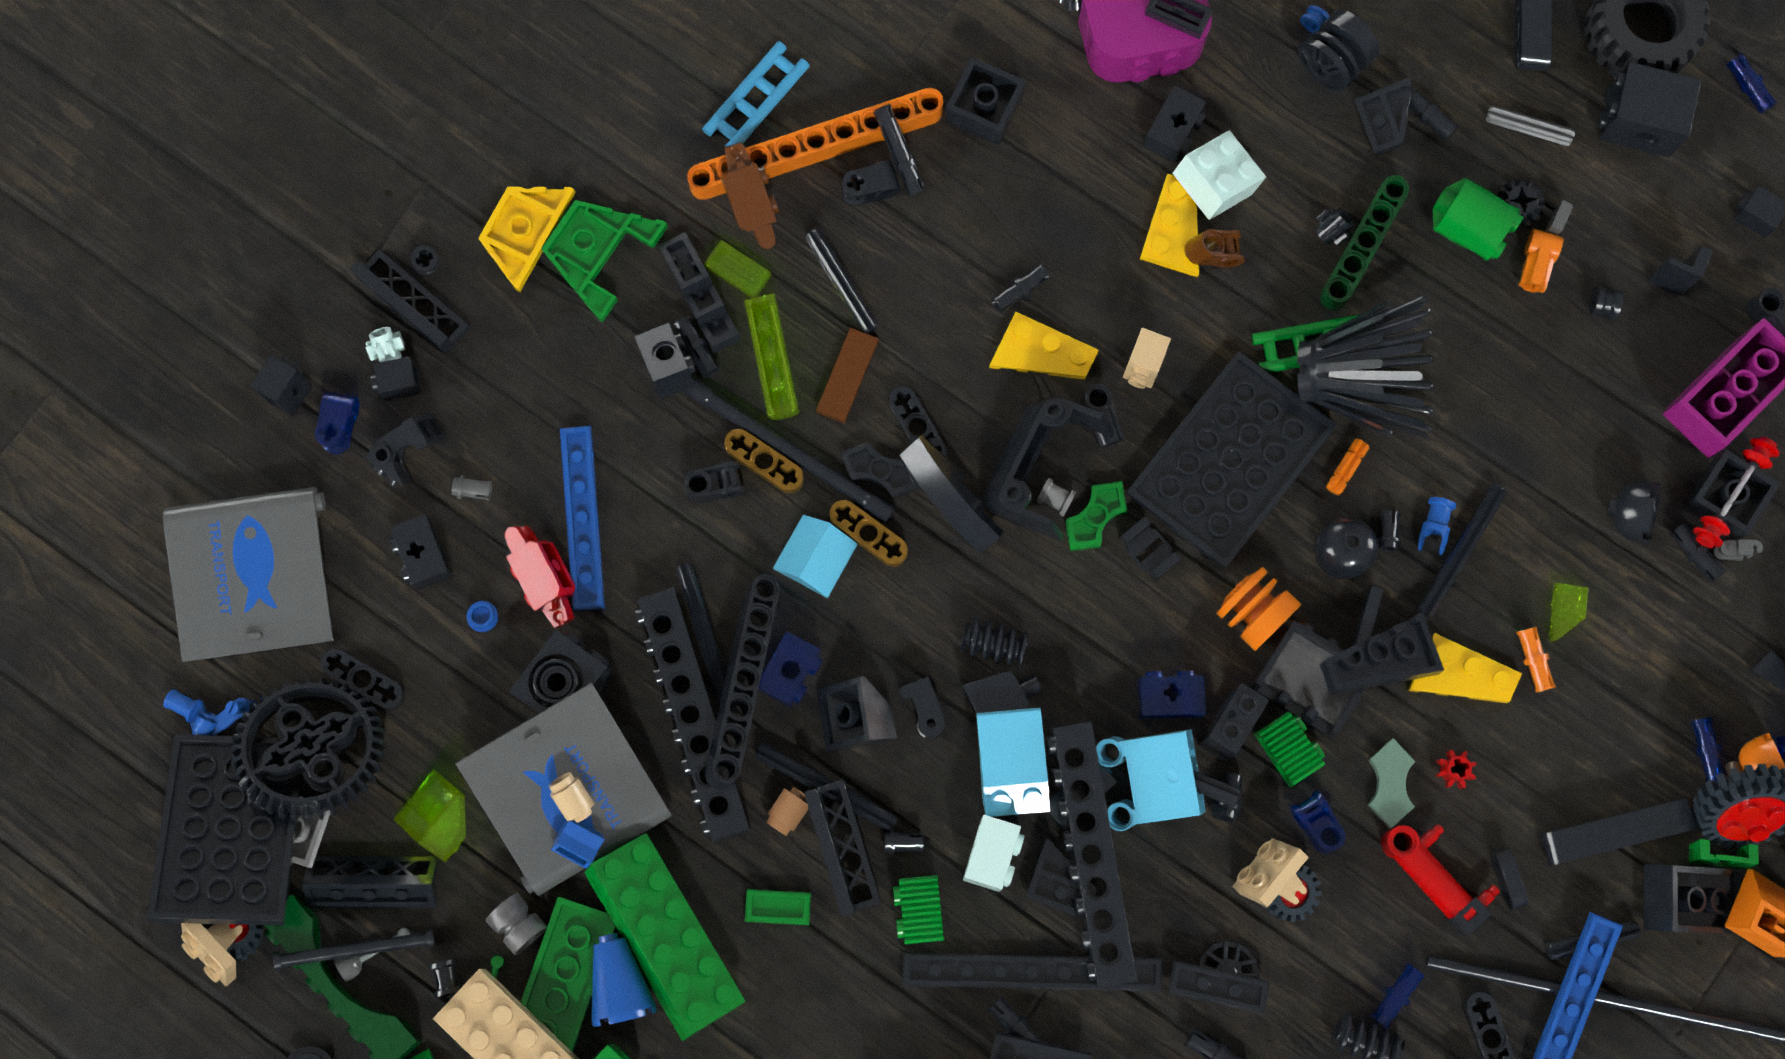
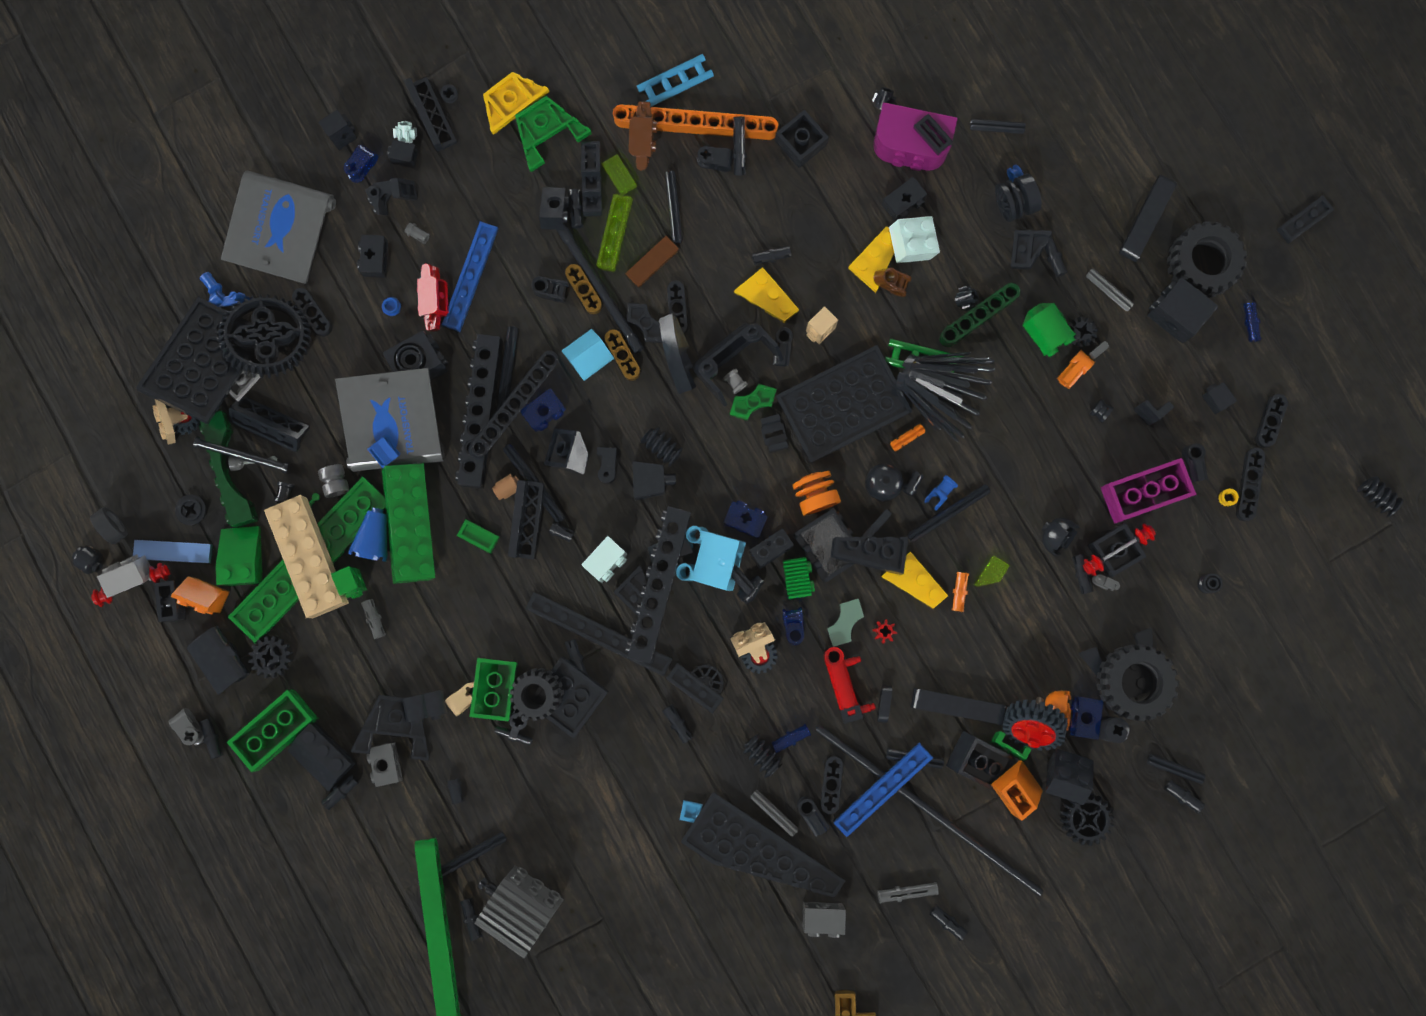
camera: 30 degrees right, 5 degrees up
clear neon green slope [393,769,466,862] -> none
tan brick [548,772,595,823] -> none
green brick [893,875,944,945] -> none
medium azure slope [976,708,1050,817] -> none
clear blue pin [1691,717,1727,782] -> none

